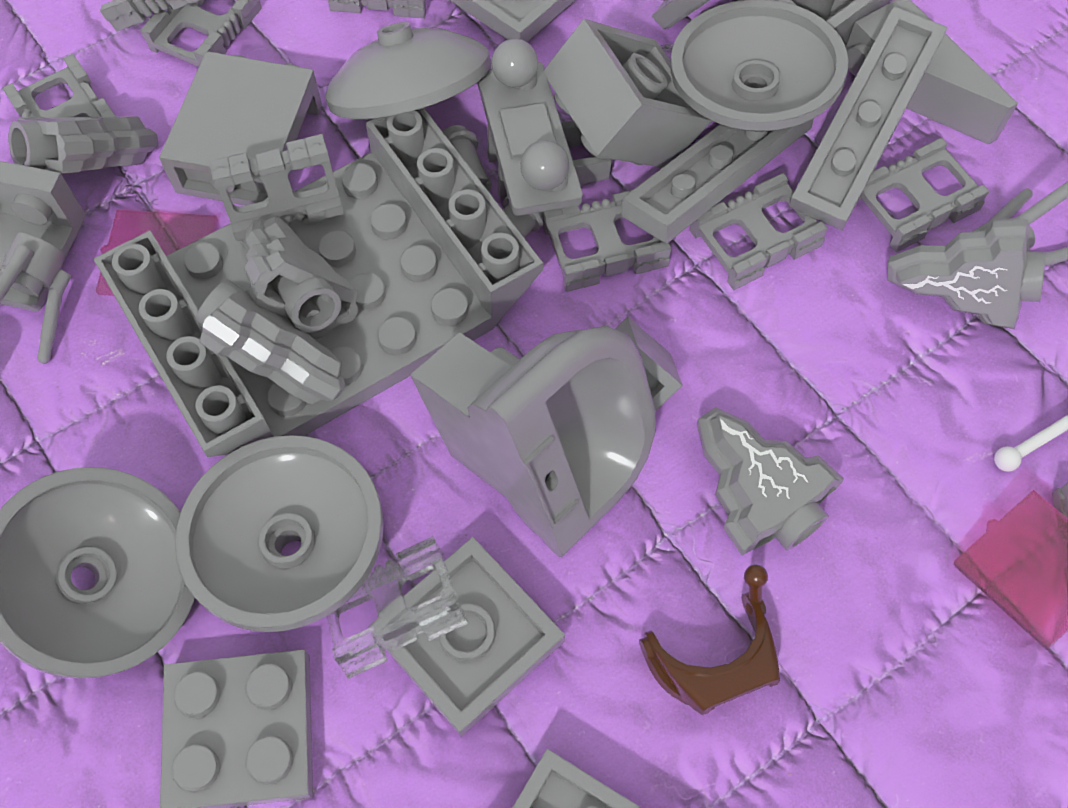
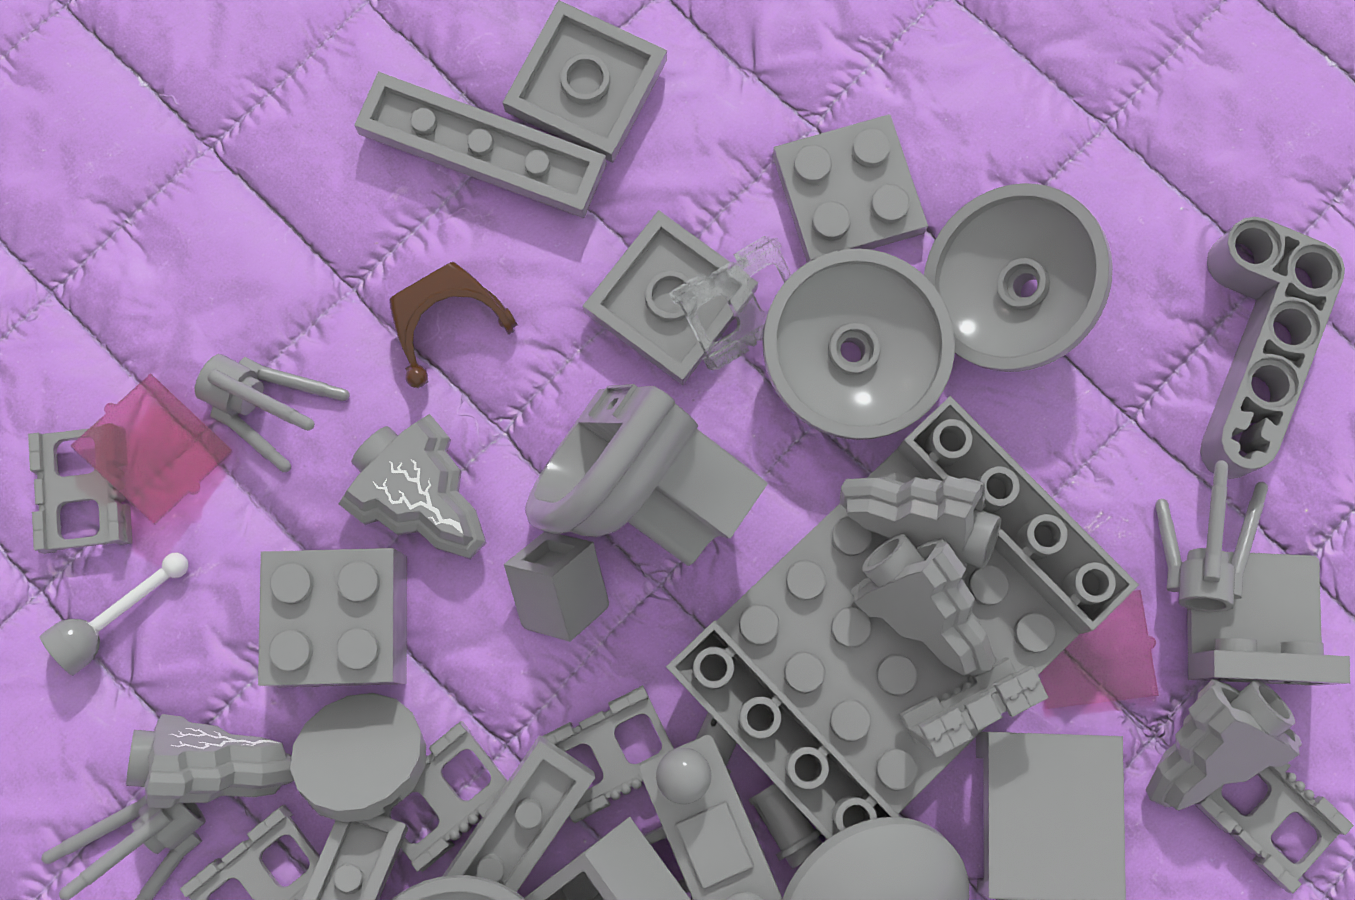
camera: 170 degrees right, 15 degrees up
none -> light grey plant [194,354,350,472]
none -> light grey brick [258,548,407,688]
none -> light grey tile [290,693,426,822]

